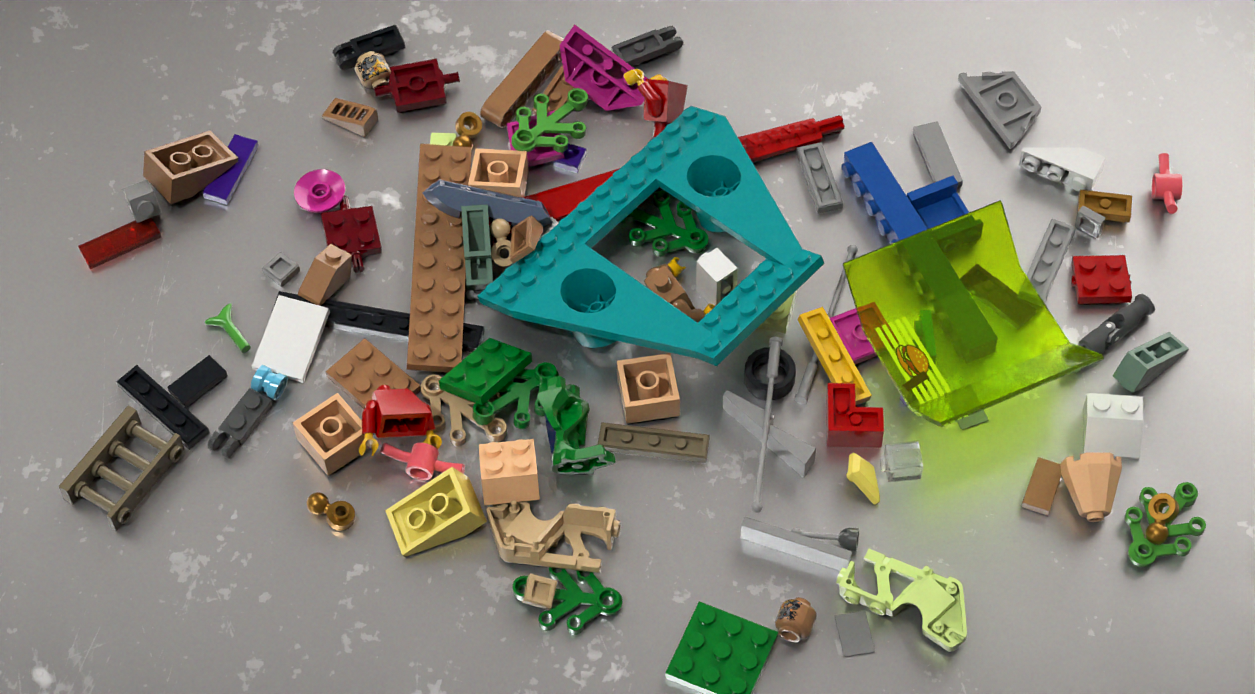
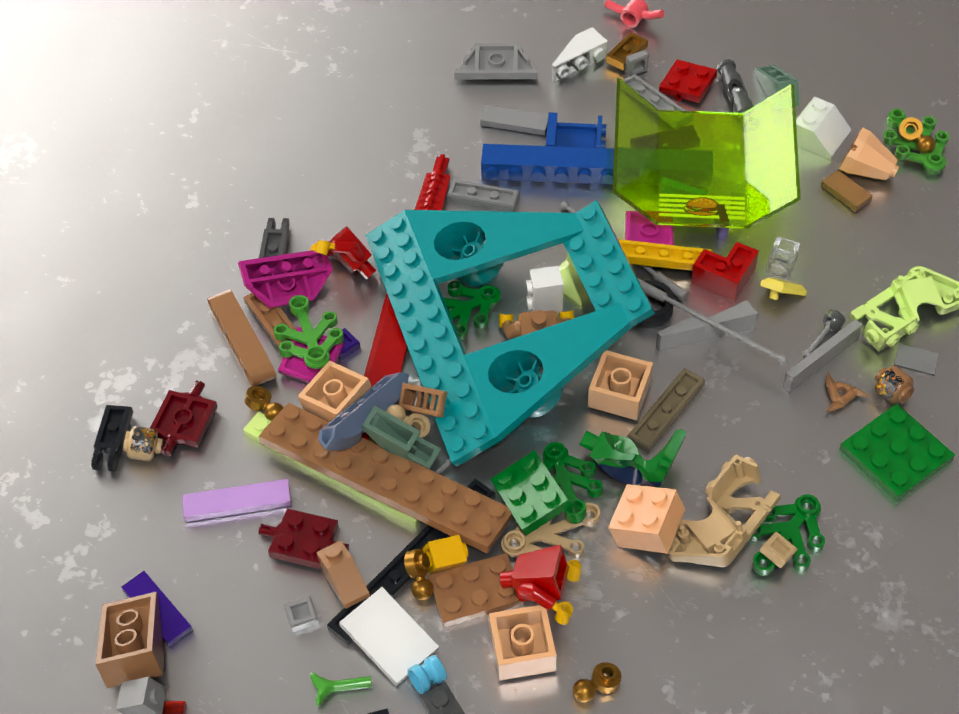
camera: 60 degrees left, 5 degrees down
dark pink dish [294,169,346,213] -> none
medium nougat slope [322,98,378,137] -> none
coral piece [380,443,465,480] -> none
light yellow slope [385,467,487,557] -> none
none -> lavender tile [182,479,292,522]
none -> pearl gold plate [404,549,434,601]
none -> yellow brick [422,535,468,575]
none -> medium nougat piece [826,371,871,412]

